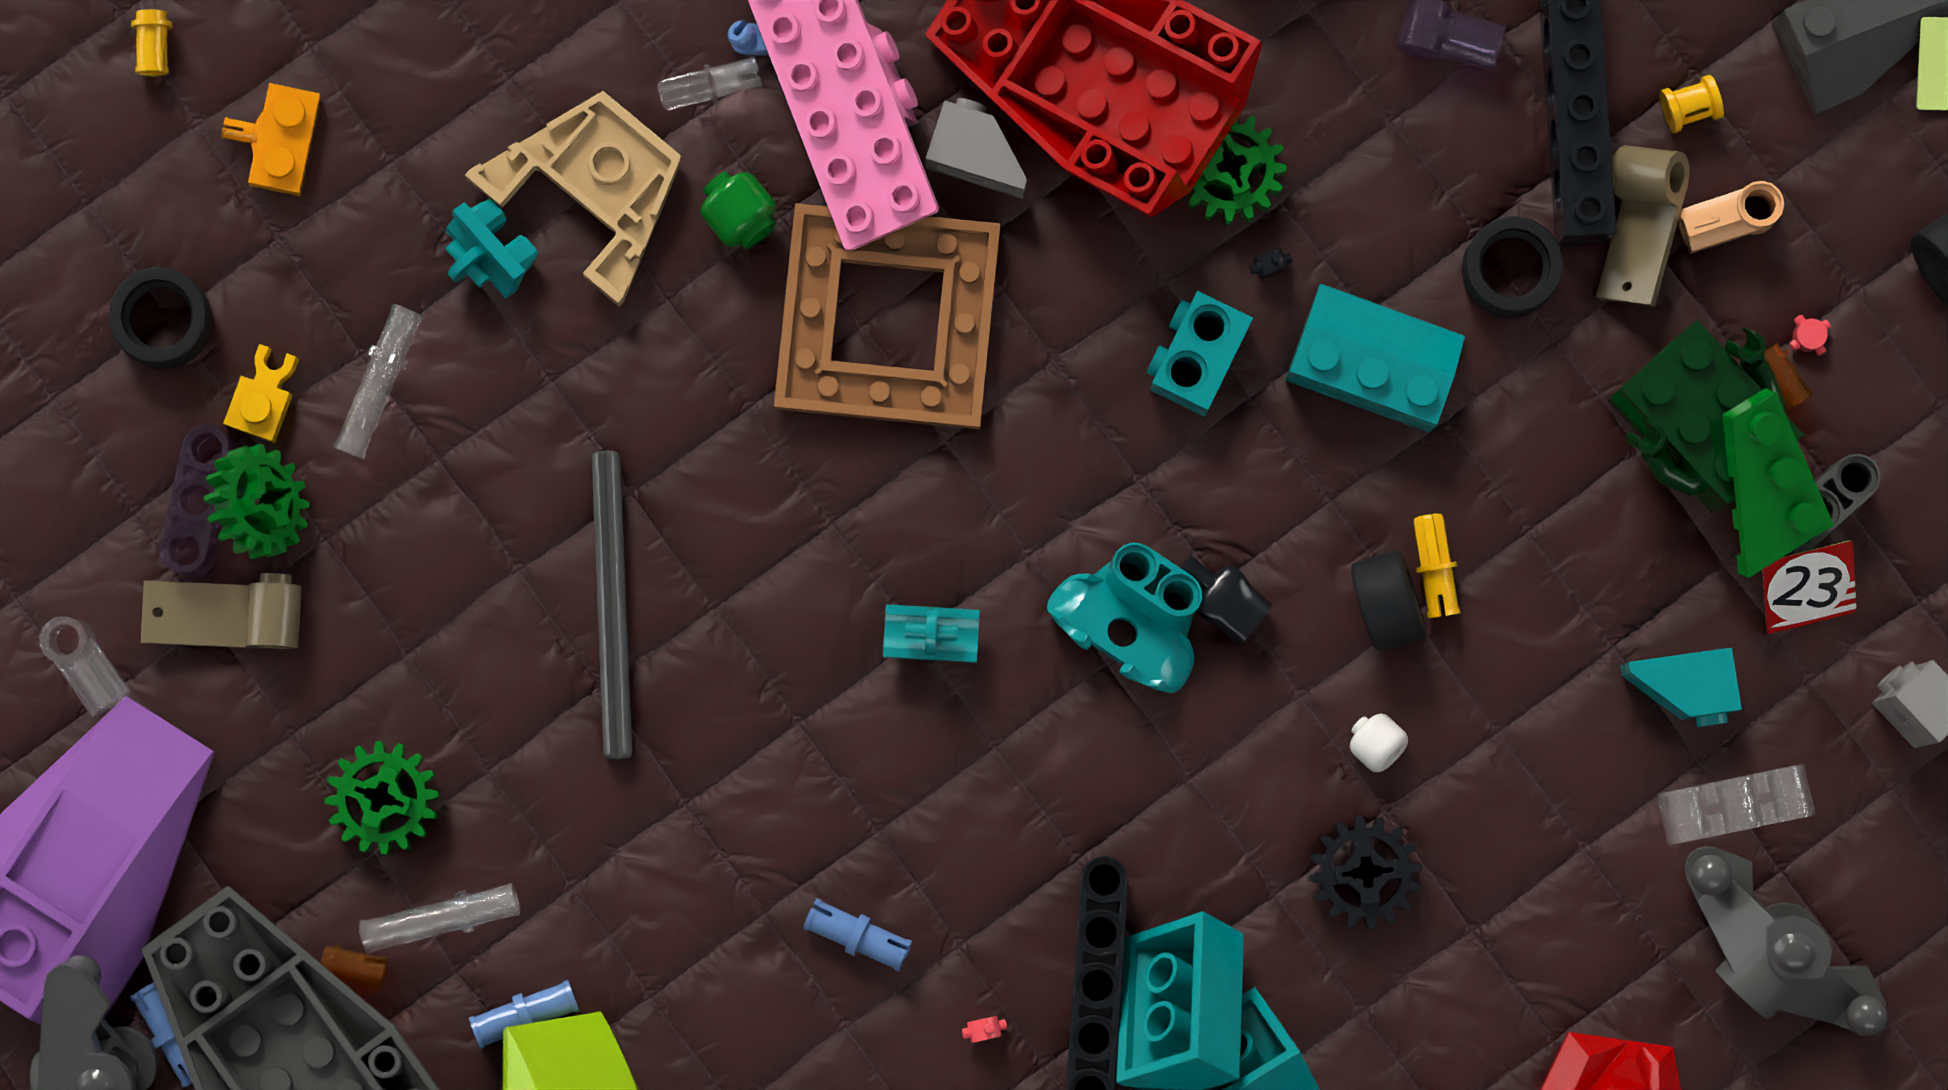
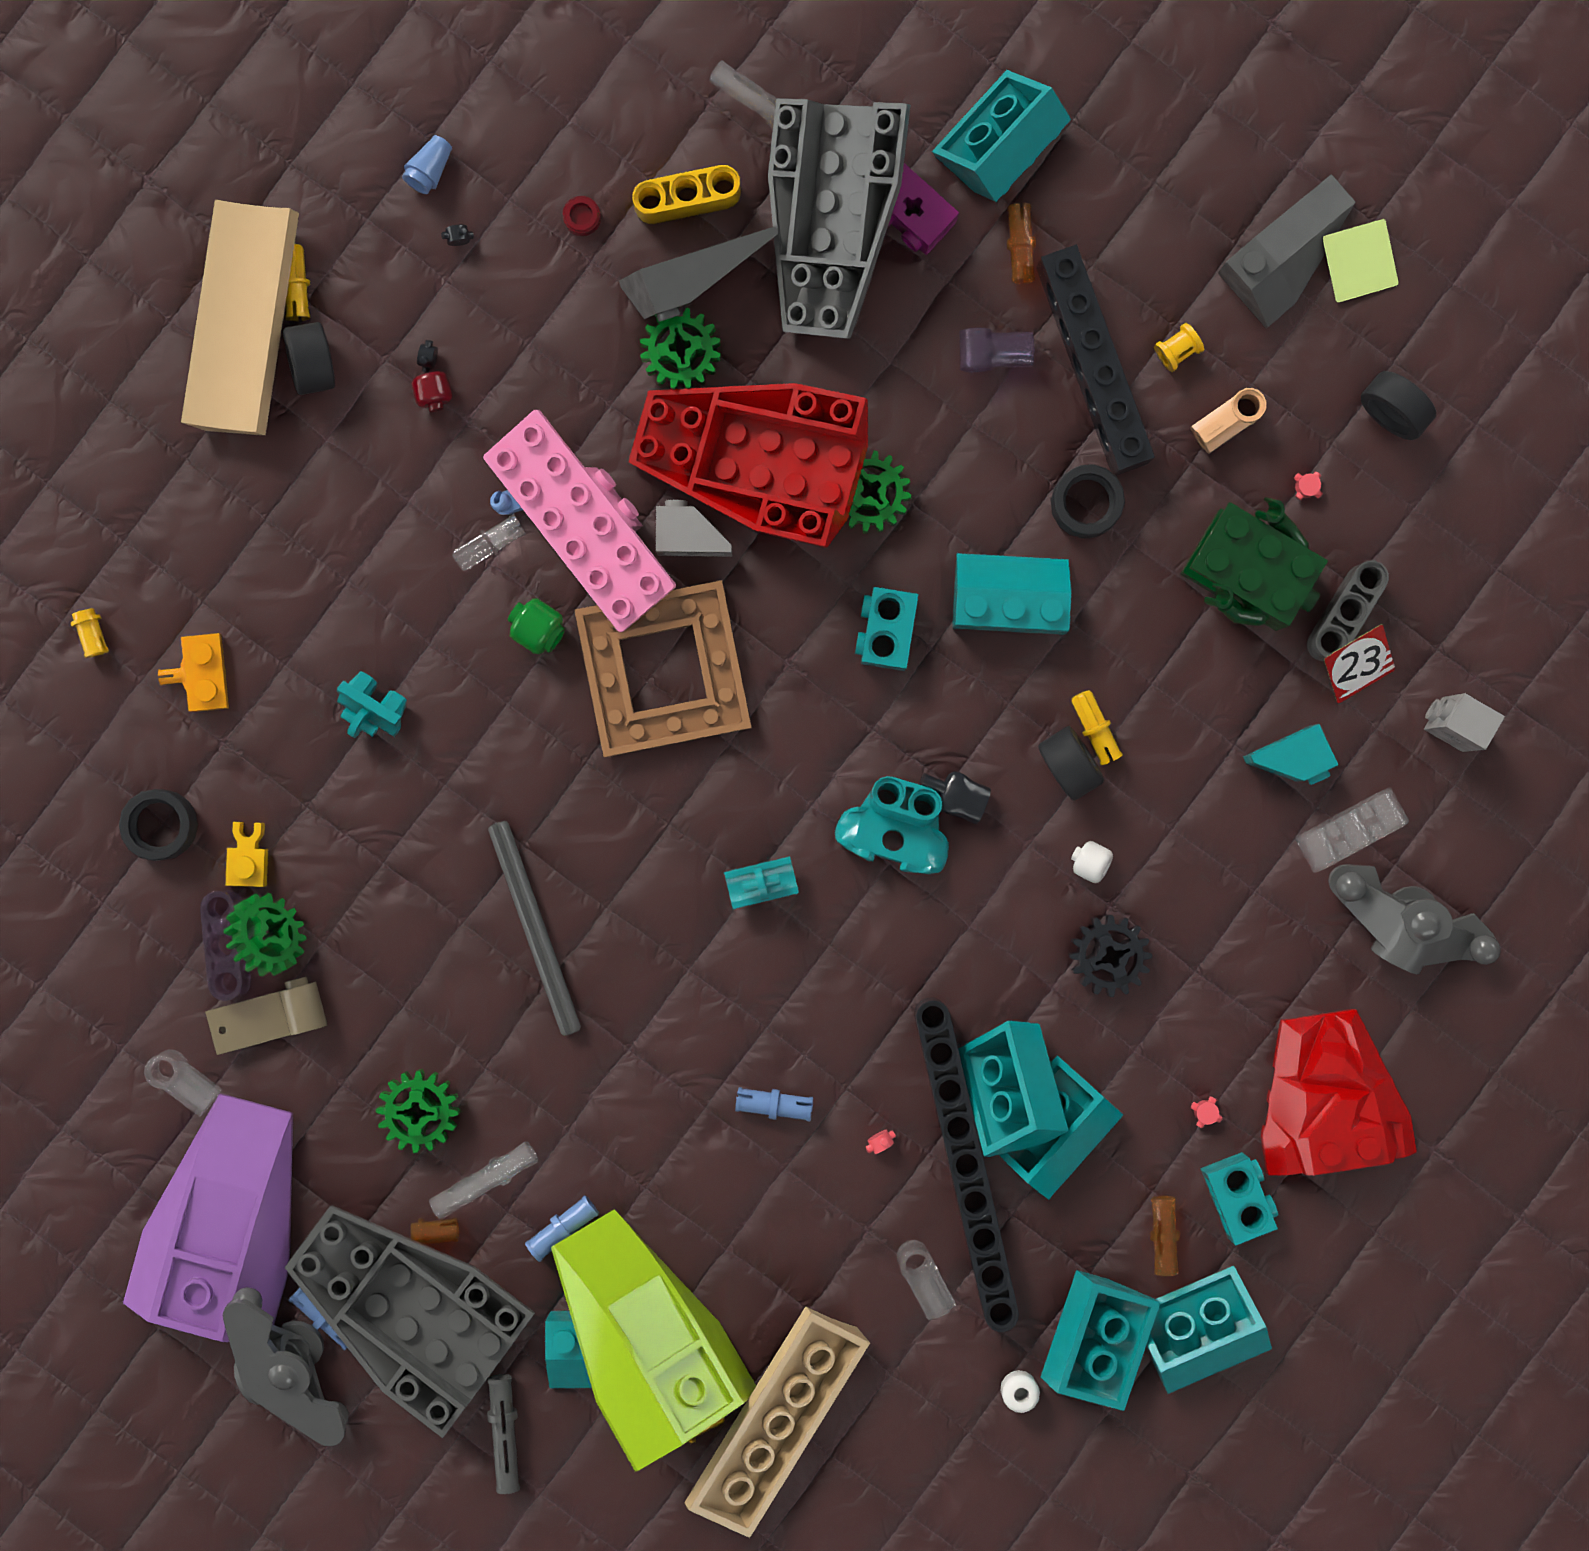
camera: 10 degrees left, 5 degrees up
clear pin [333,303,424,459] -> none
tan wing [465,91,682,306] -> none
black piece [1249,249,1293,279] -> none
dark tan door [1596,145,1690,308] -> none
green wing [1722,388,1834,578] -> none
clear orange pin [1764,343,1814,412] -> none

